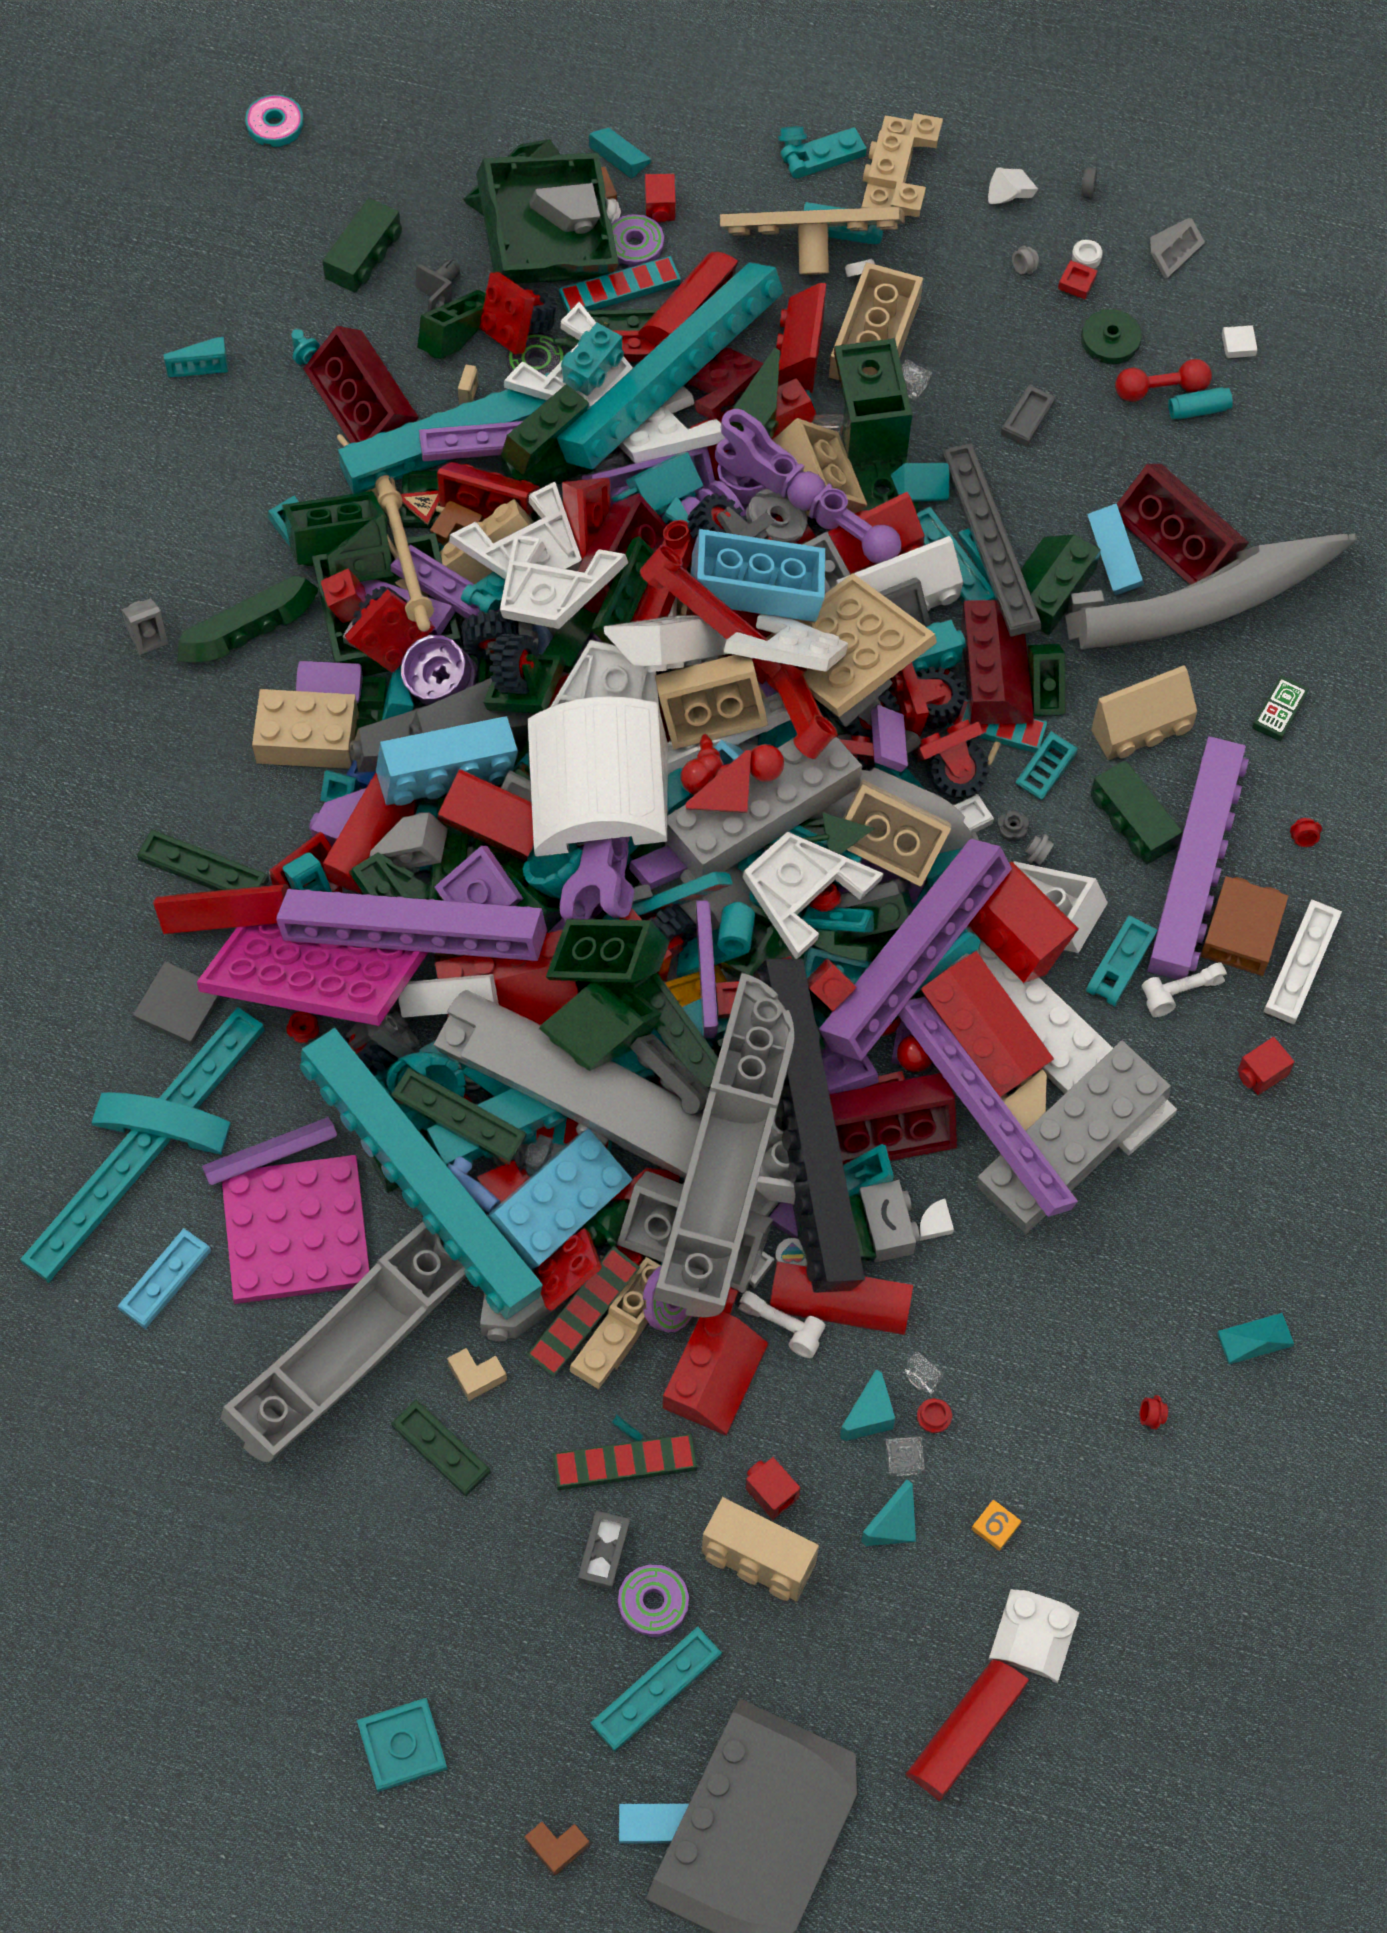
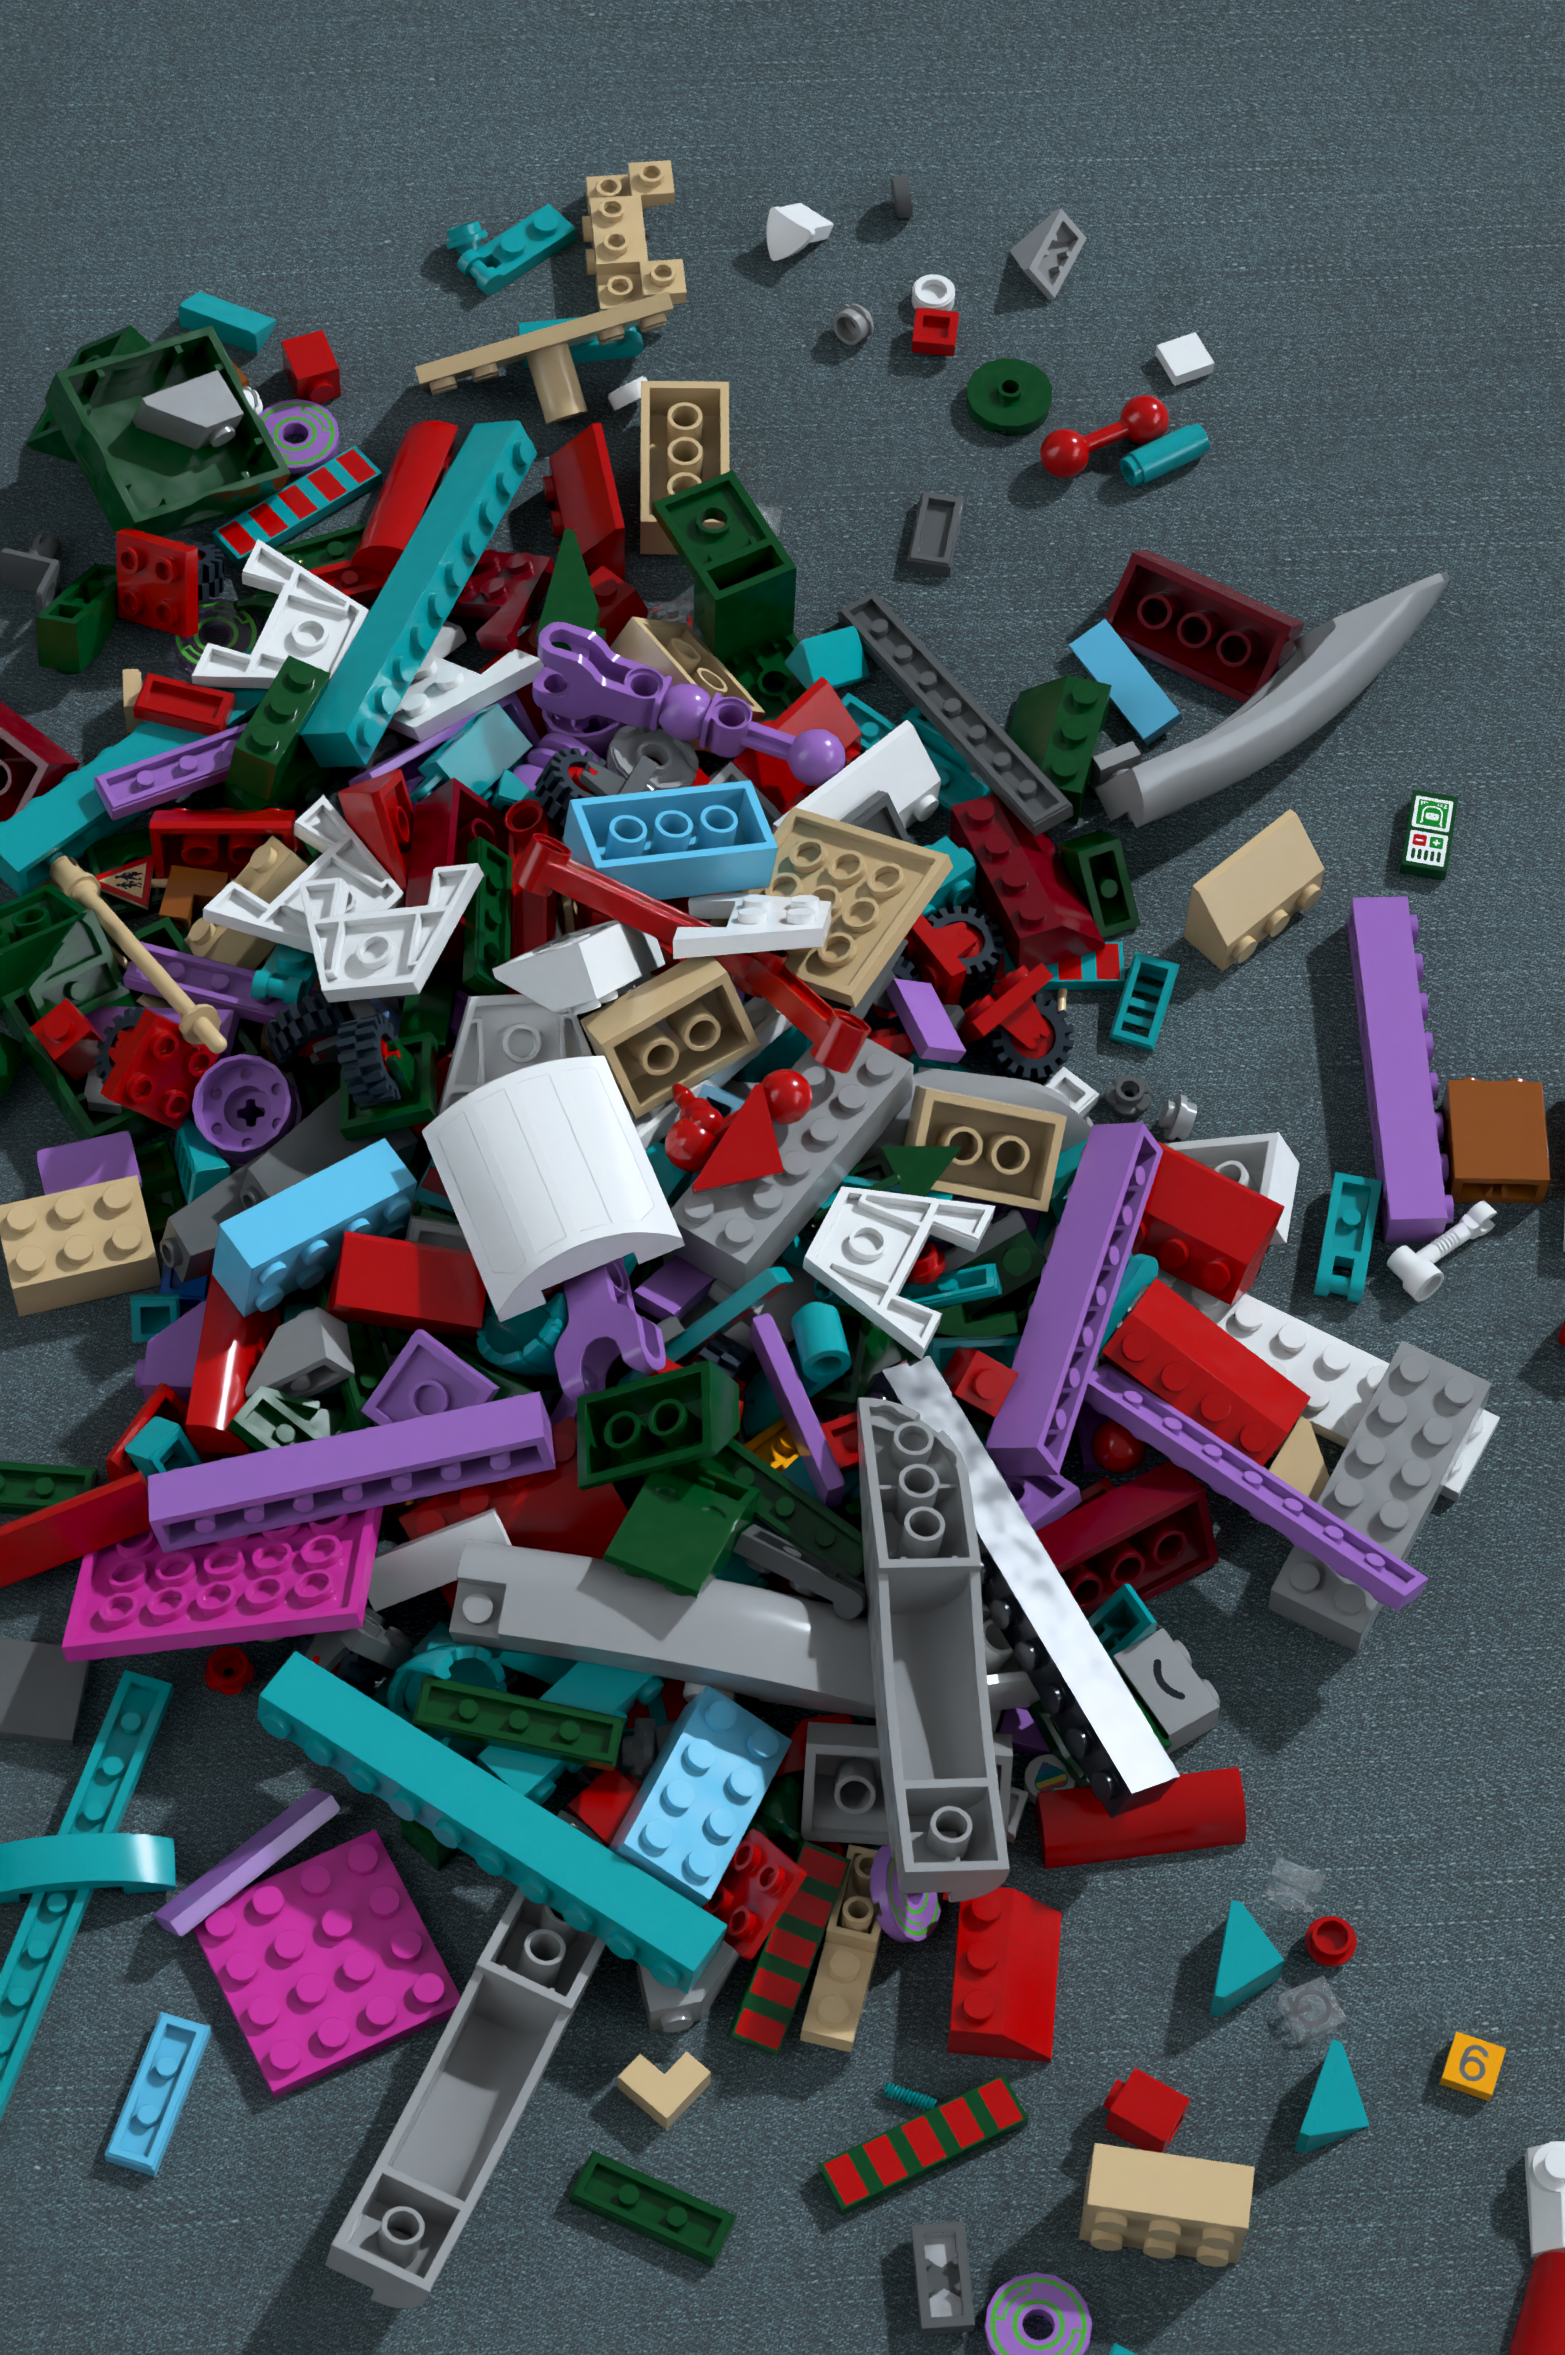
camera: 20 degrees left, 5 degrees down
medium blue arm [447,1156,500,1214] -> none
teal brick [561,322,624,396] -> none
white brick [738,1291,825,1358] -> none
white tile [919,1199,954,1241] -> none
dark green brick [1091,760,1182,865] -> none
red plate [1290,818,1322,847] -> none
none -> red tile [133,673,236,736]

